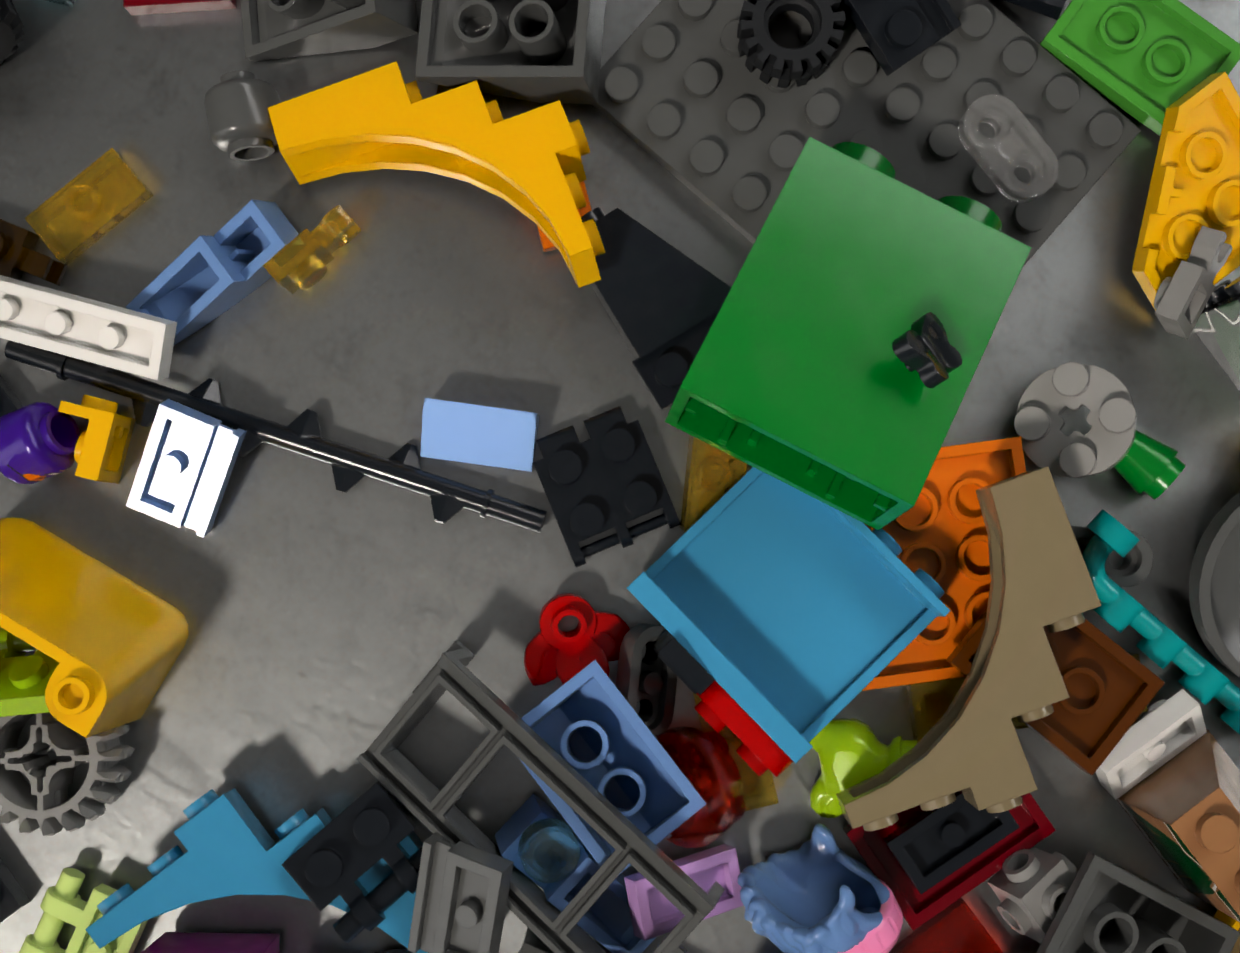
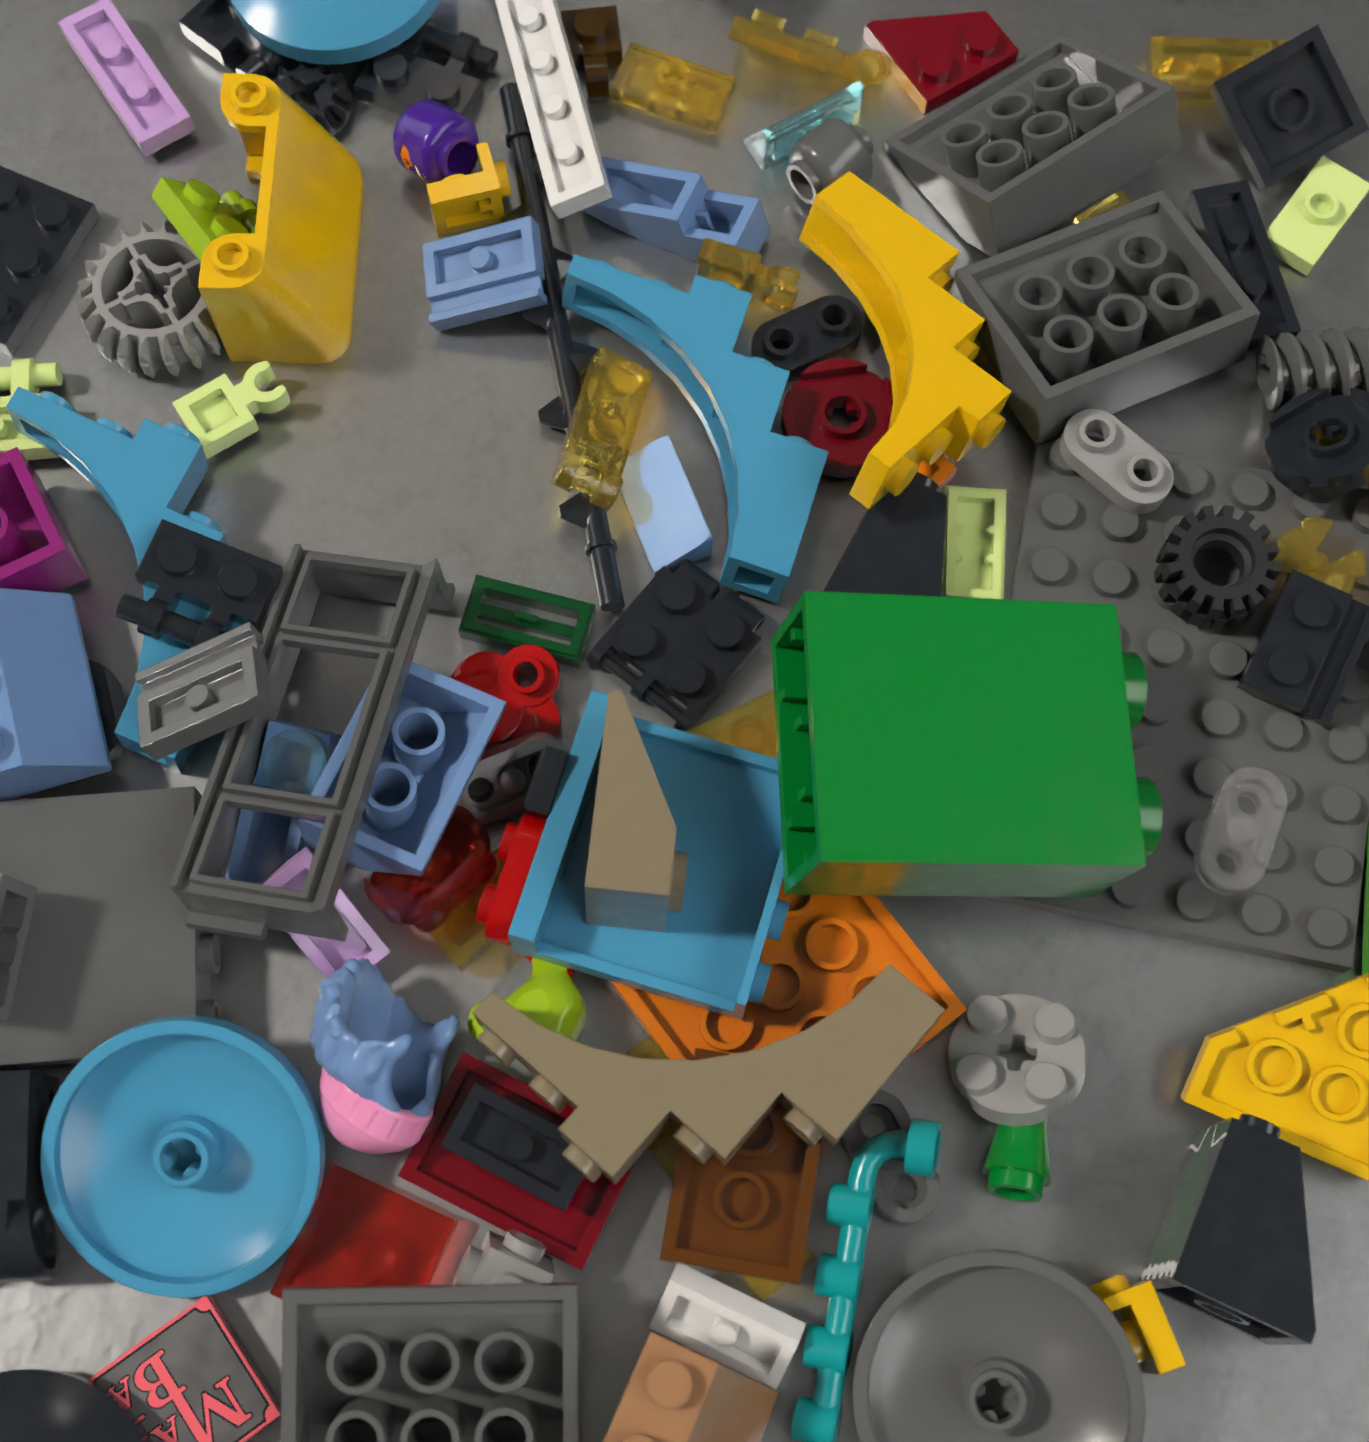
camera: 55 degrees right, 15 degrees down
black piece [892,312,963,388] -> none
light grey plate [1154,226,1233,339] -> none
none -> yellowish green plate [172,361,291,459]
none -> dark green tile [458,575,596,668]
none -> clear yellow plate [551,346,654,511]
none -> dark azure arch [561,254,829,603]
none -> dark tan slope [584,690,688,933]
none -> clear yellow plate [728,8,891,85]
none -> clear light blue slope [744,81,864,171]
none -> black plate [750,295,863,382]
none -> dark red plate [781,358,893,478]
none -> yellowish green plate [941,485,1007,599]
none -> light grey plate [1059,409,1174,514]

